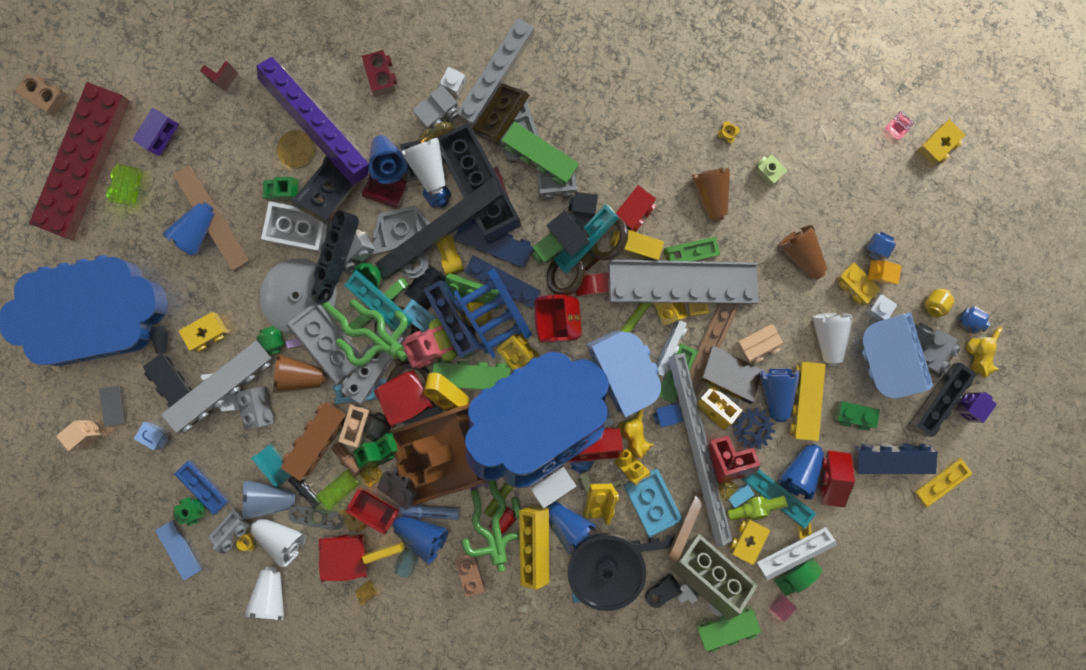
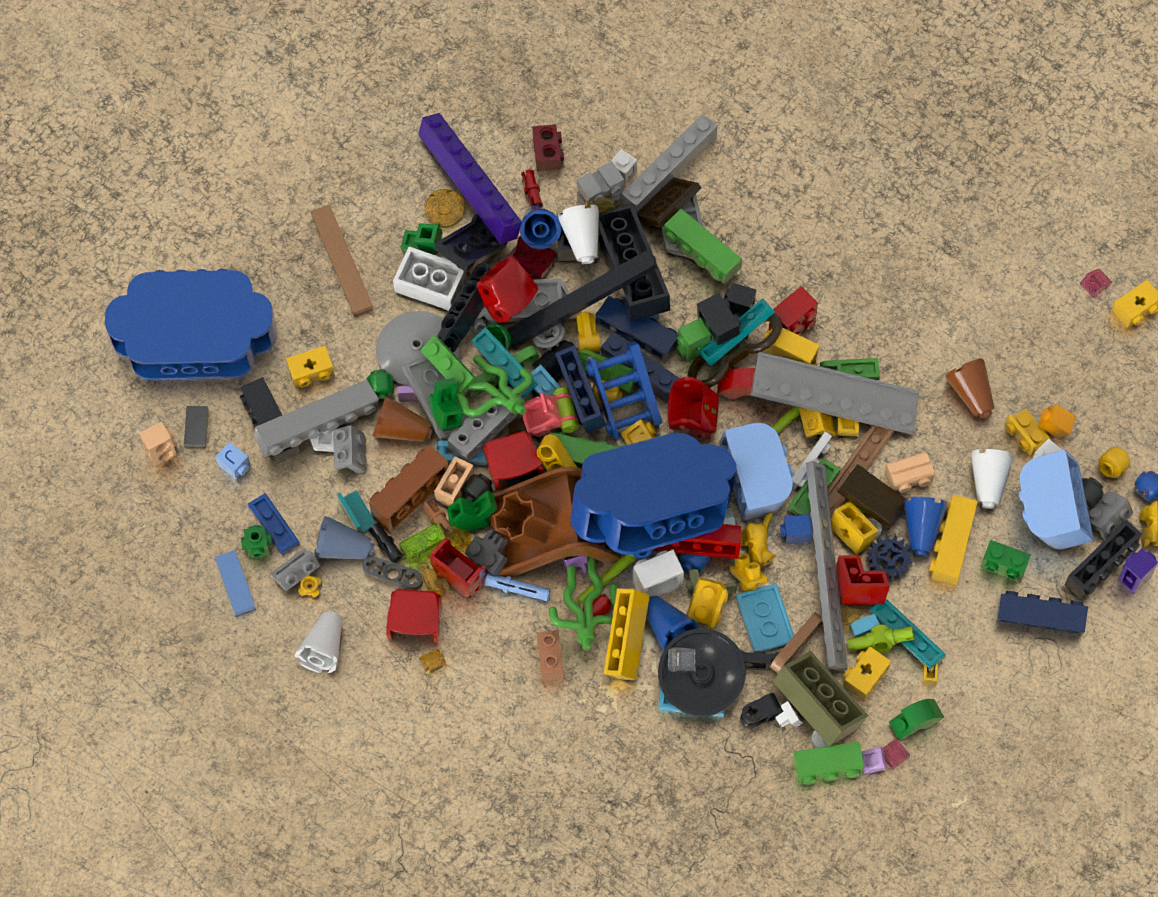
camera: 15 degrees right, 20 degrees down
medium nougat brick [15,73,66,116] -> none
dark red brick [29,82,130,241] -> none
clear neon green brick [106,163,143,208] -> none
dark purple brick [132,107,179,156] -> none
black cone [149,325,169,354] -> none
blue cone [163,202,215,257] -> none
dark red panel [200,61,238,91] -> none
white cone [250,518,306,567] -> none
yellow tile [362,541,406,564] -> none
blue cone [392,516,448,564] -> none
clear light blue brick [394,548,419,578] -> none
blue head [423,185,451,208] -> none
light grey bracket [537,173,577,199] -> none
dark orange cone [692,167,730,221] -> none
yellow plate [717,121,740,143] -> none
yellowish green brick [755,154,788,187] -> none
white fence [757,527,837,581] -> none
blue cone [777,444,824,500] -> none
red brick [818,450,855,508] -> none
blue head [867,231,896,261] -> none
yellow tile [914,458,973,508] -> none
none -> bright green plate [420,335,477,394]
none -> green brick [429,378,463,430]
none -> red piece [477,257,539,323]
none -> red pin [521,169,543,207]
none -> clear slope [668,647,695,671]
none -> lavender tile [861,747,887,774]

